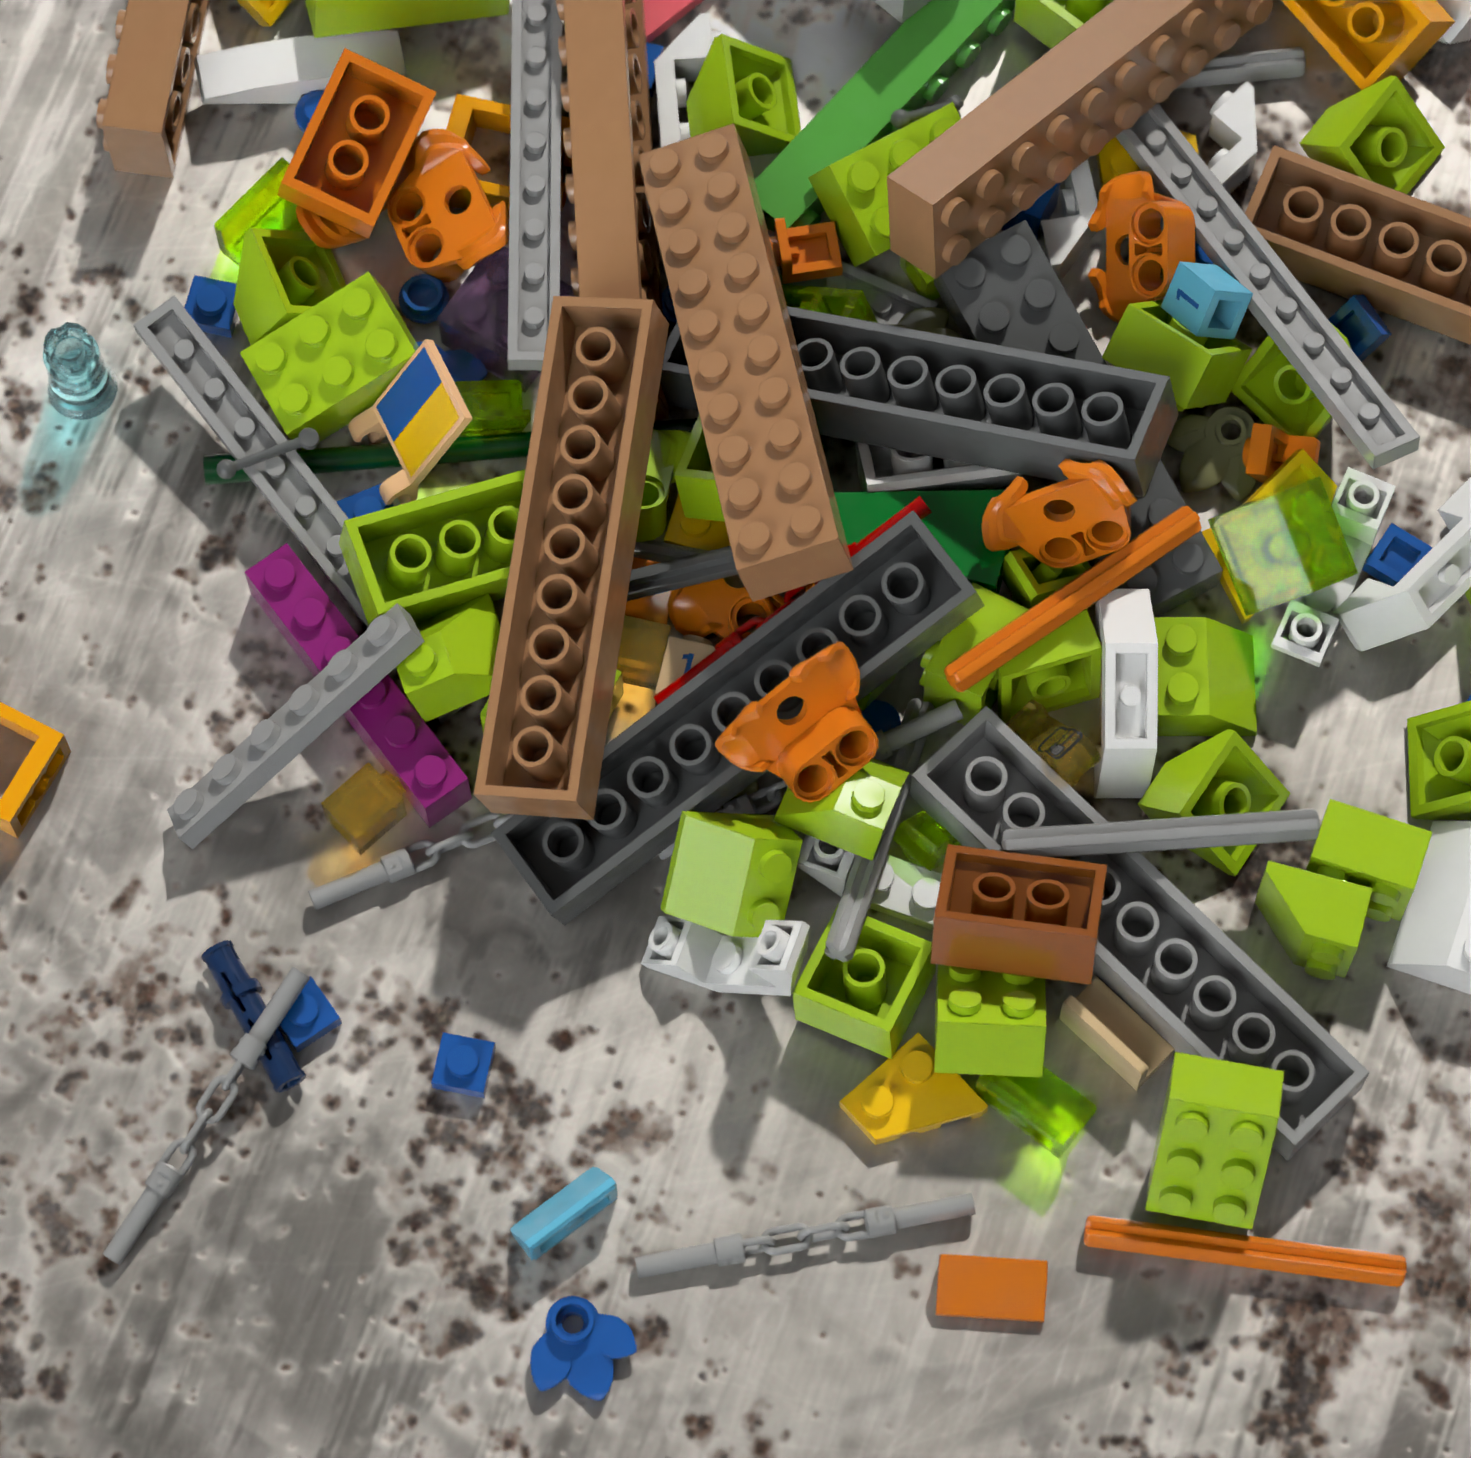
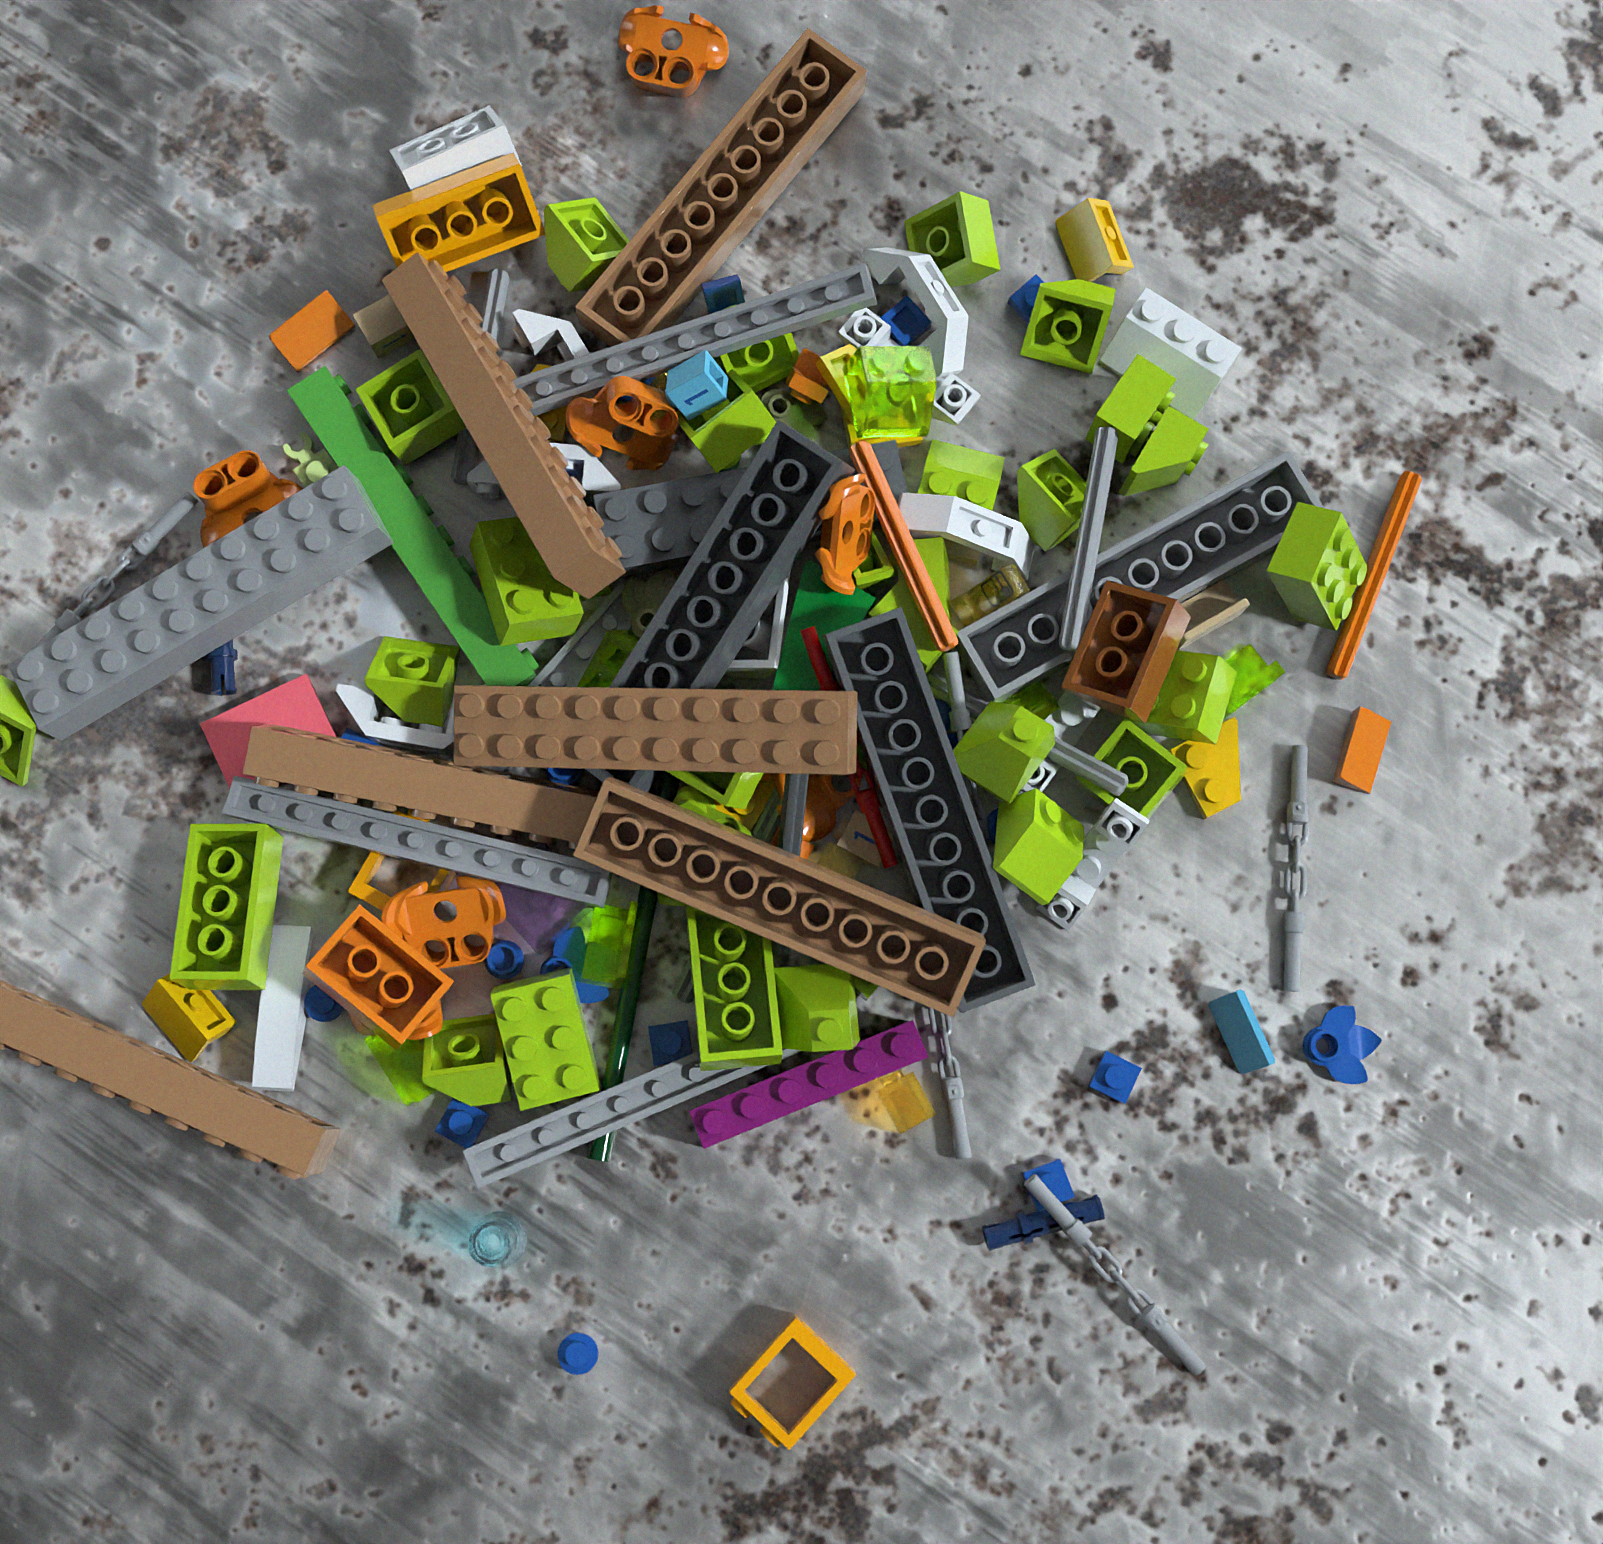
camera: 80 degrees left, 10 degrees up
light grey plate [167,603,424,849] -> none
dark grey hinge [216,428,320,479] -> none
flag [348,339,473,505] -> none
orange piece [715,642,878,802] -> none
orange bracket [769,217,843,284] -> none
dark grey hinge [891,95,964,129] -> none

